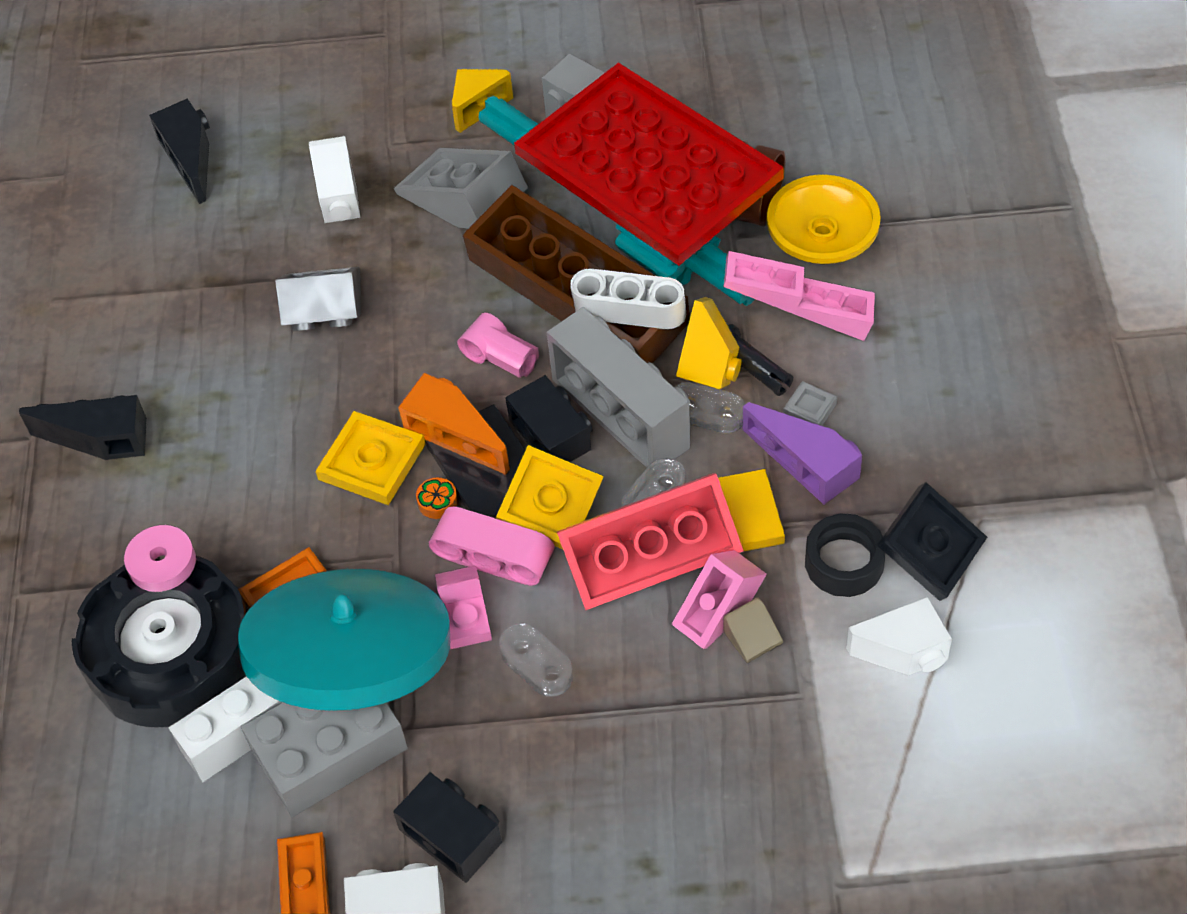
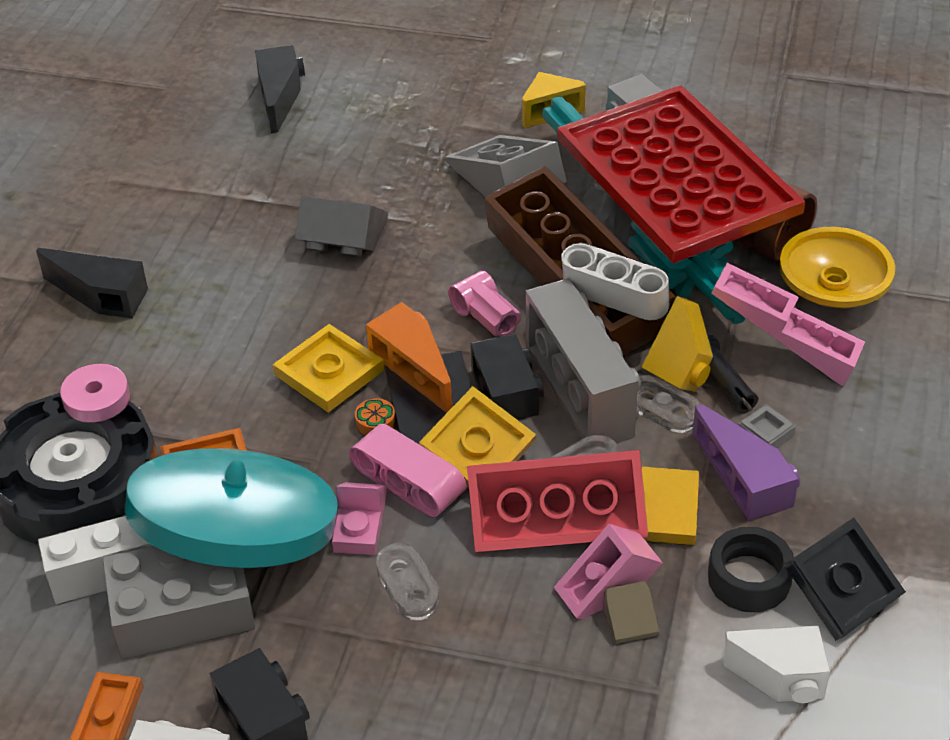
camera: 15 degrees right, 10 degrees down
white slope [309,136,361,223] -> none

